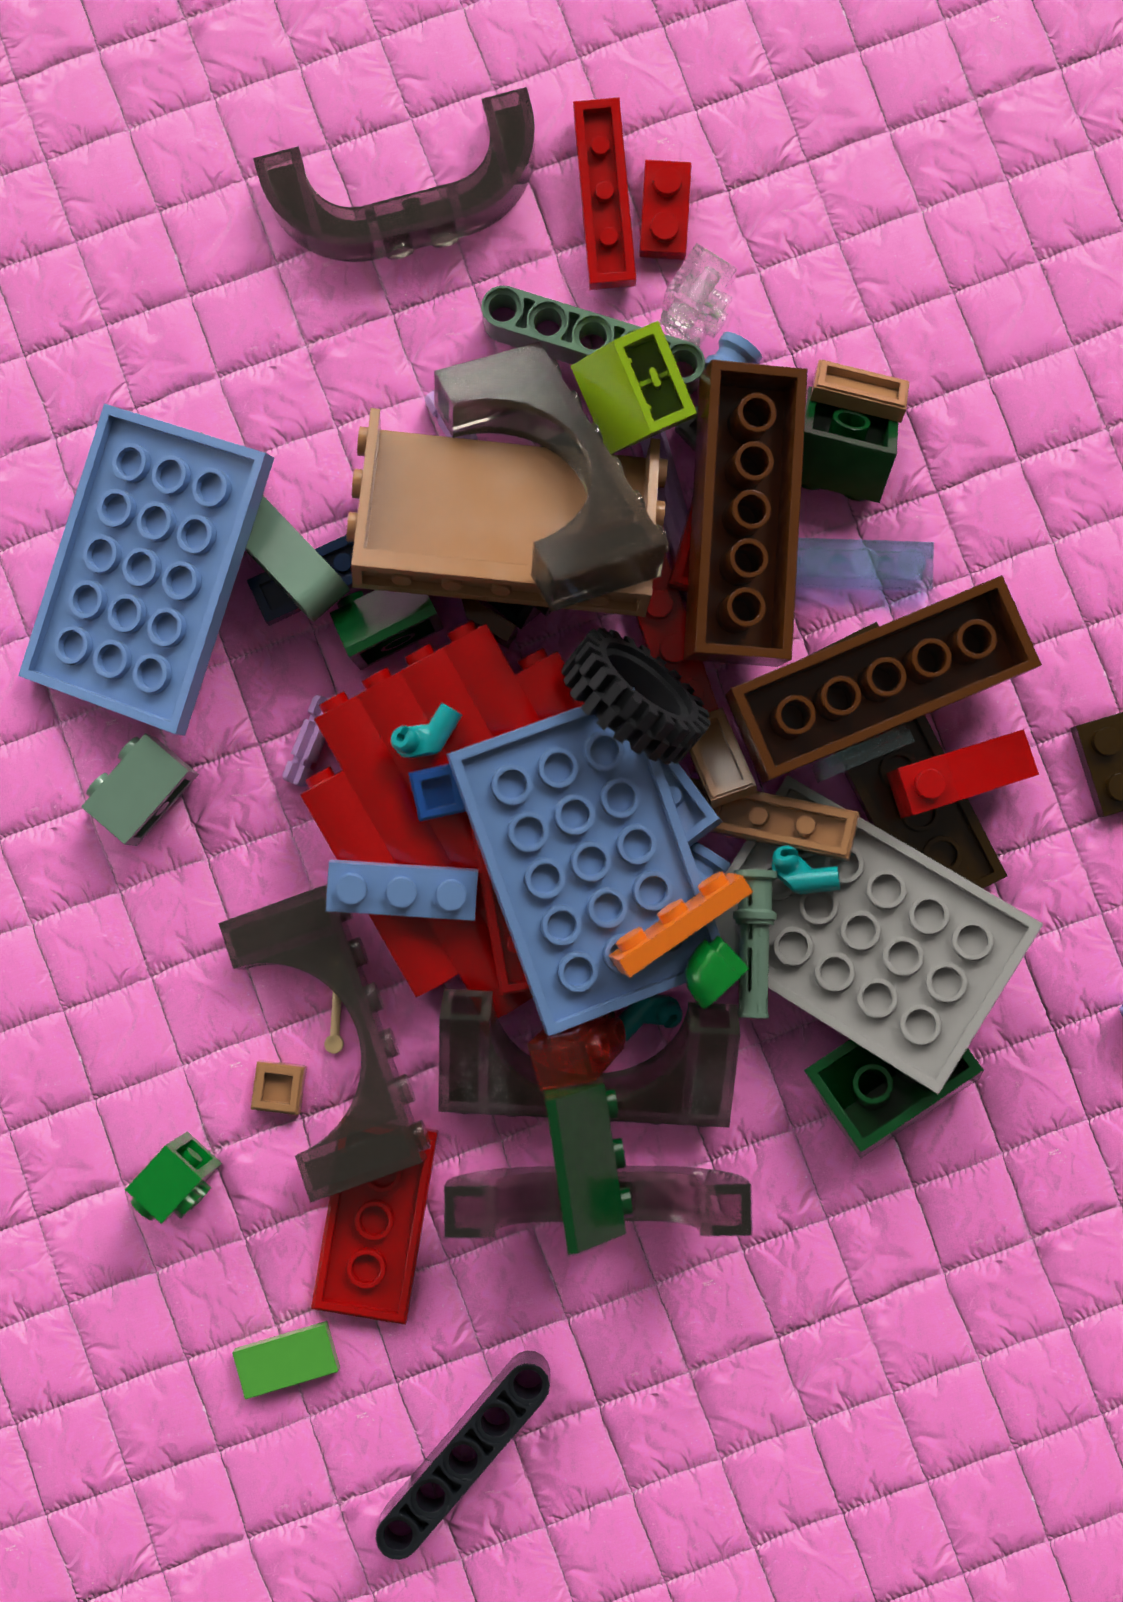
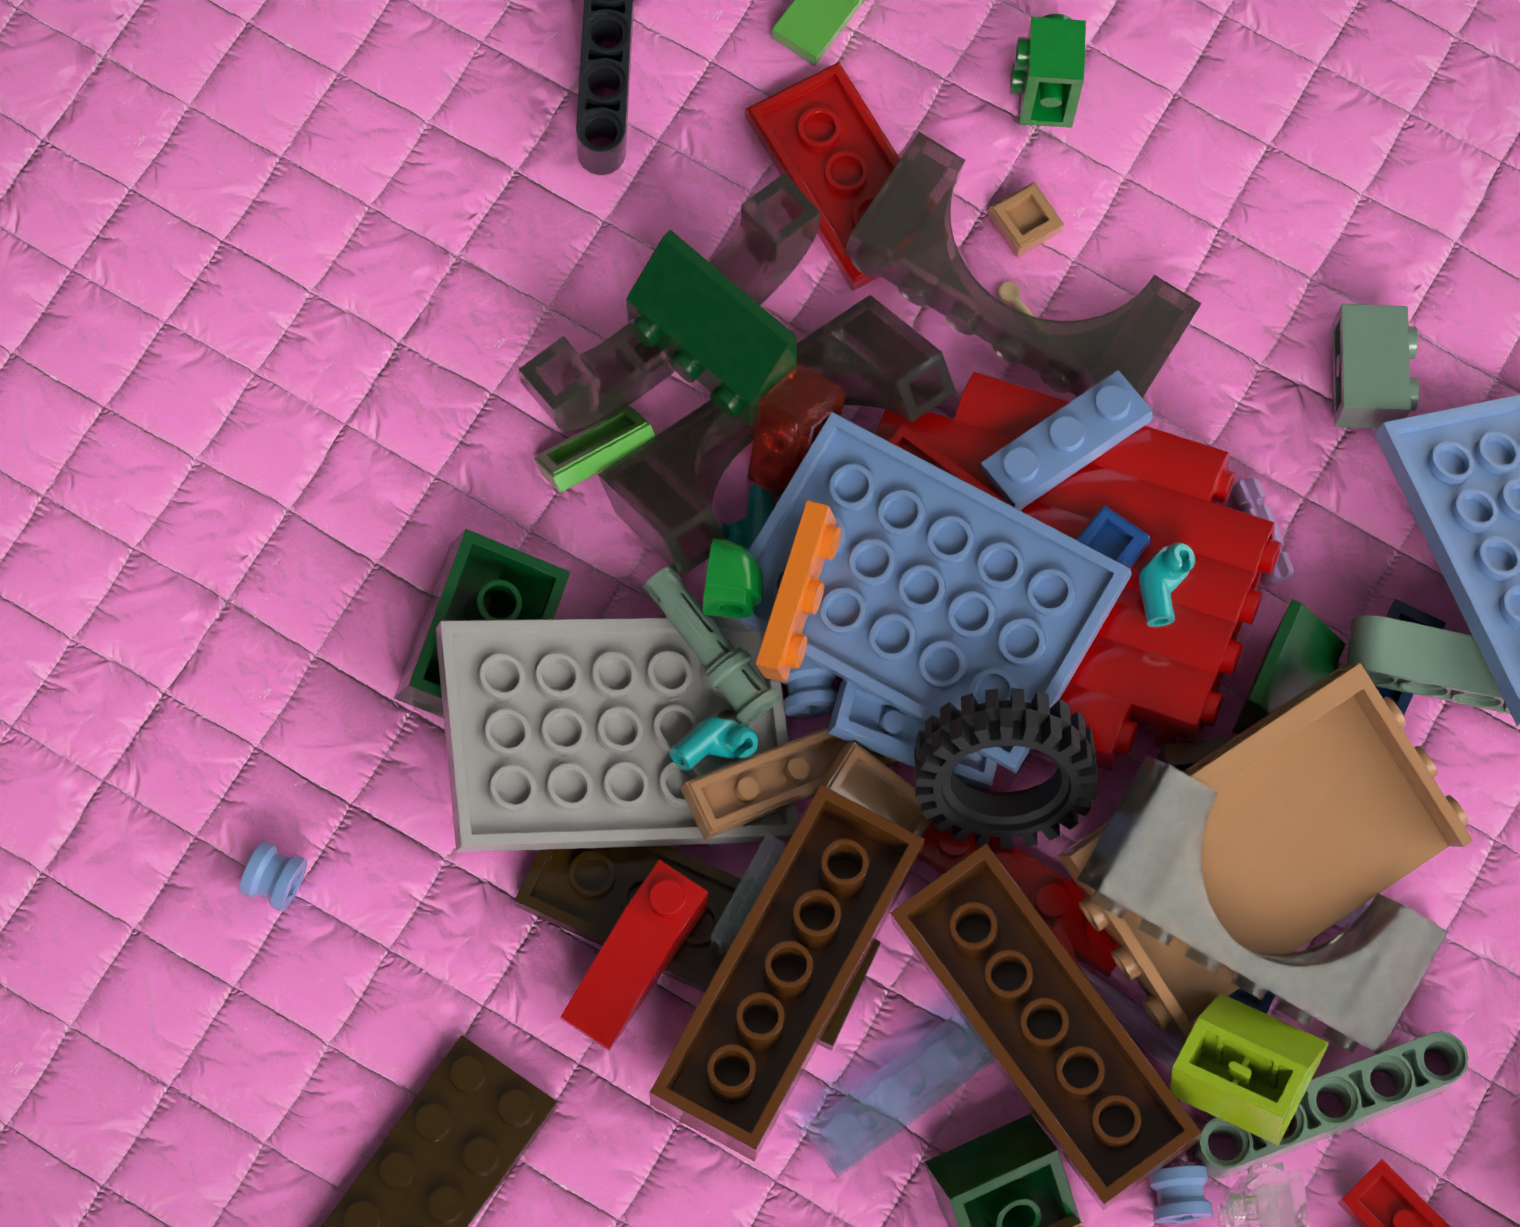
camera: 135 degrees right, 15 degrees down
none -> bright green tile [534,406,657,493]

